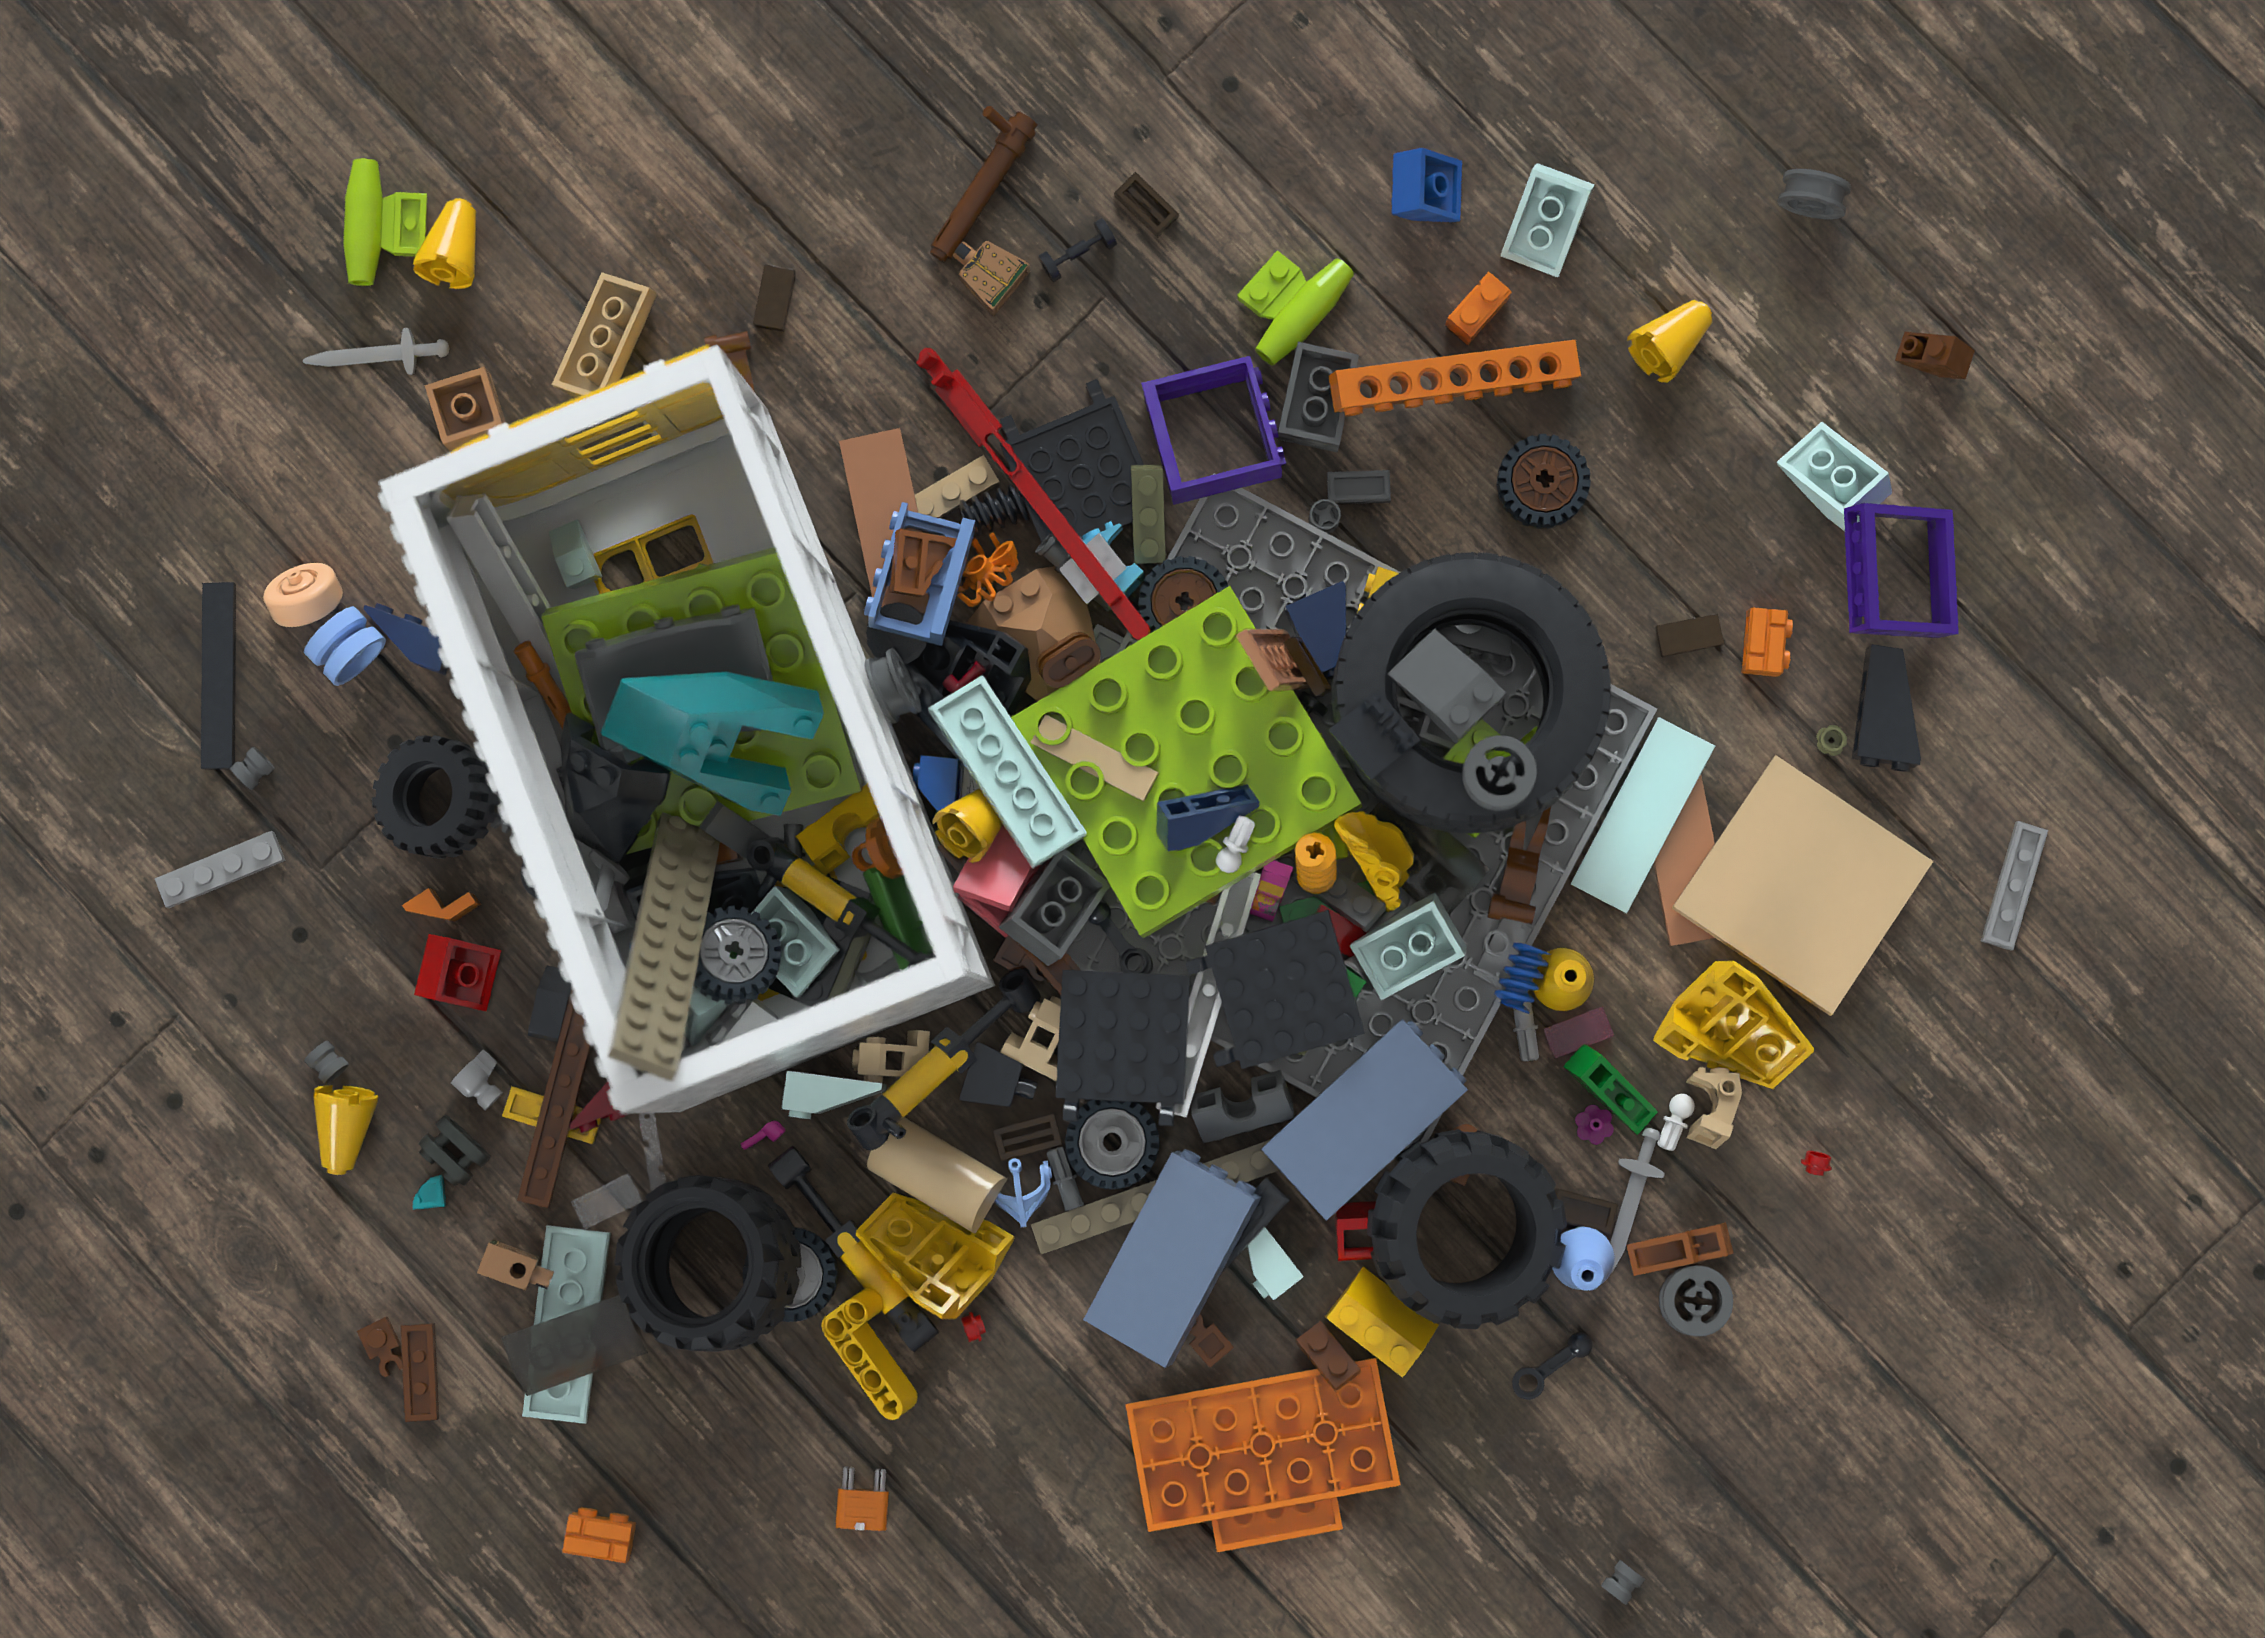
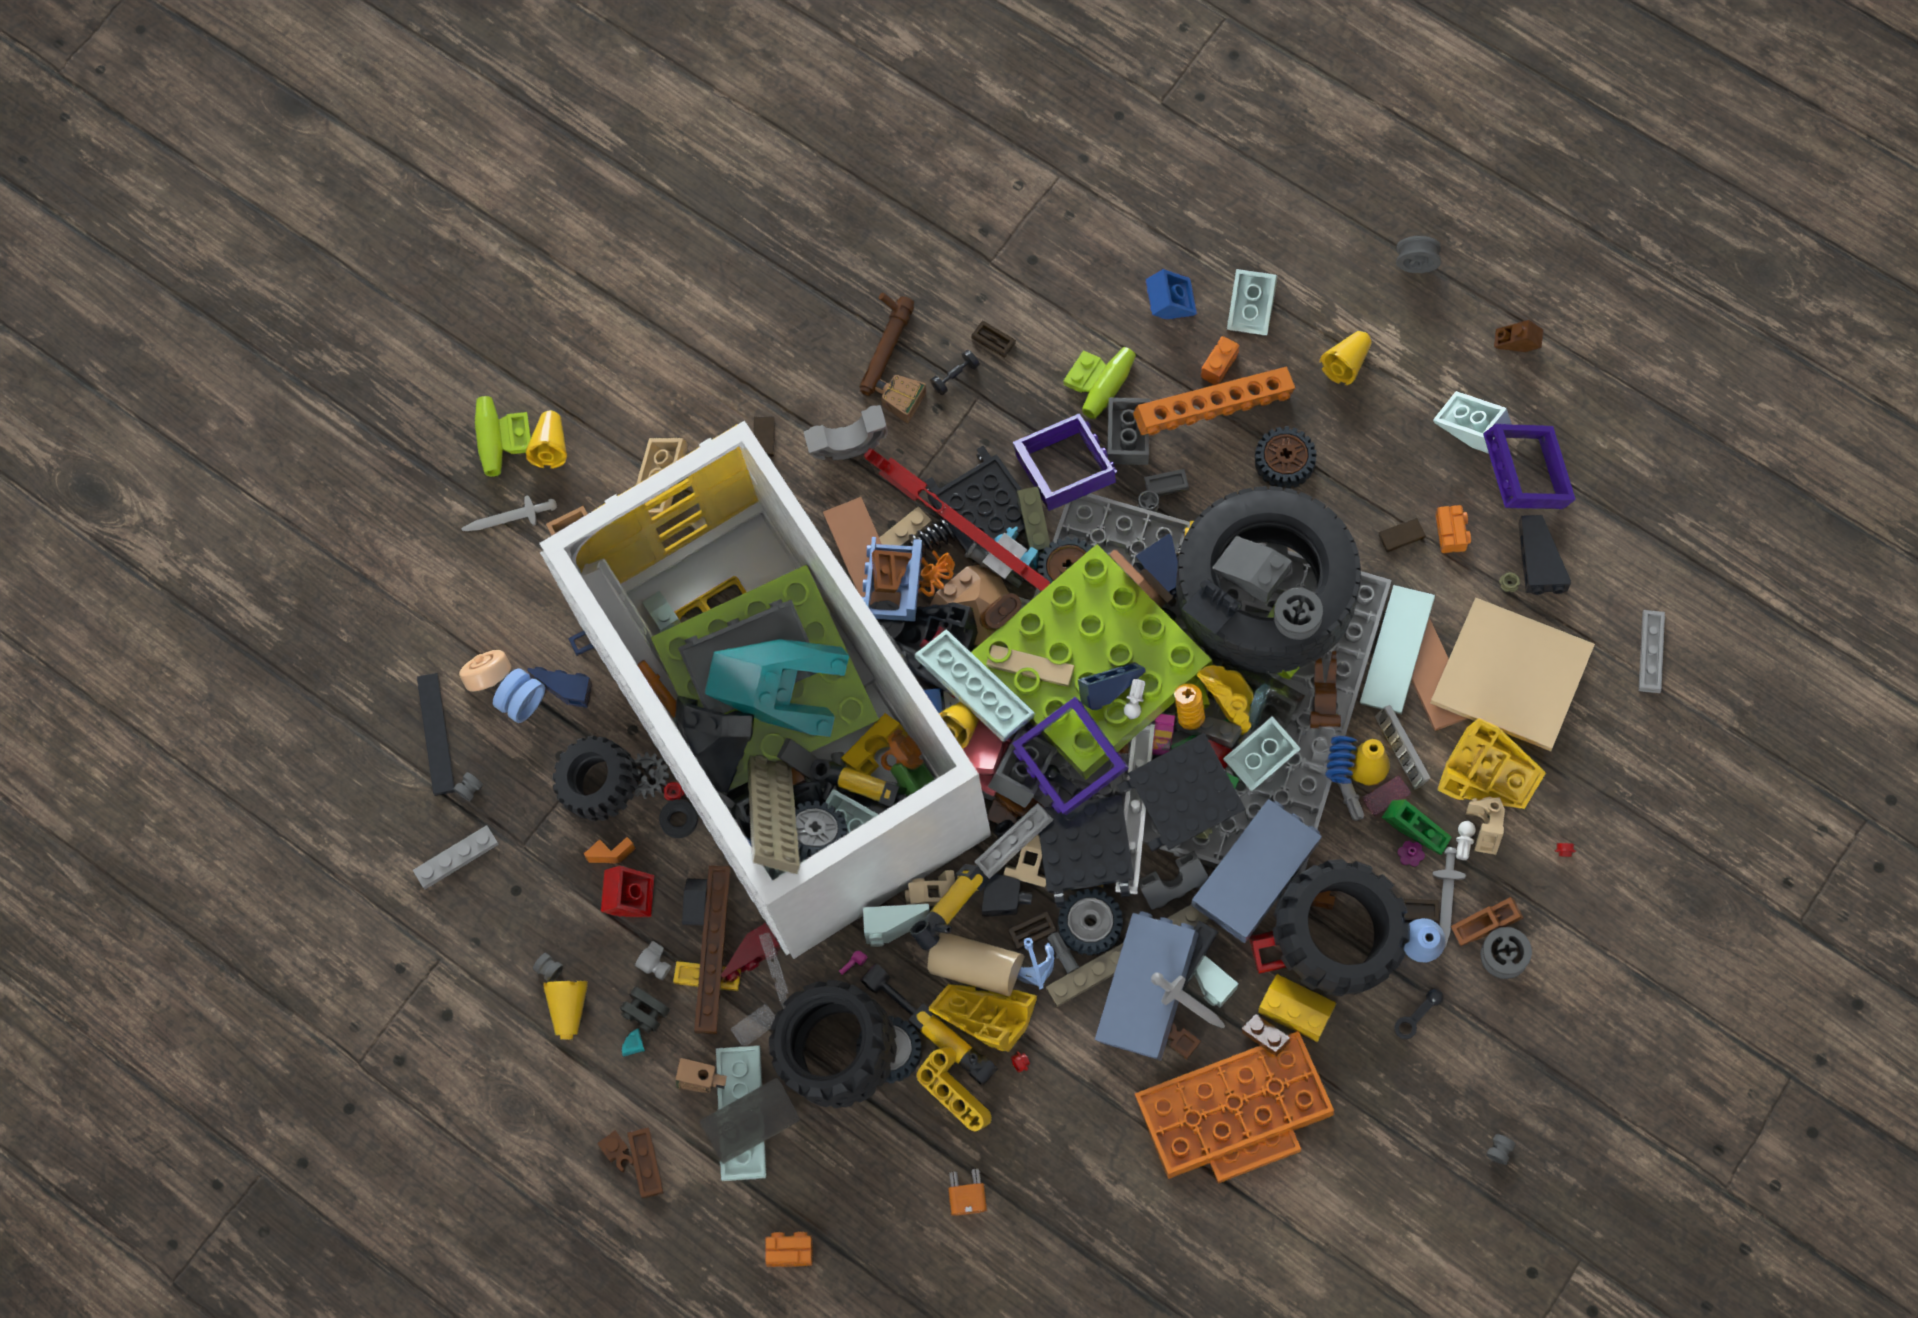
camera: 10 degrees left, 15 degrees down
none -> light grey brick [804,405,888,460]
none -> light grey tile [974,803,1053,879]
none -> dark purple window [1012,697,1129,815]
none -> light grey sword [1151,973,1225,1028]
none -> clear light blue tile [1248,684,1271,730]
none -> light grey tile [1375,705,1430,789]

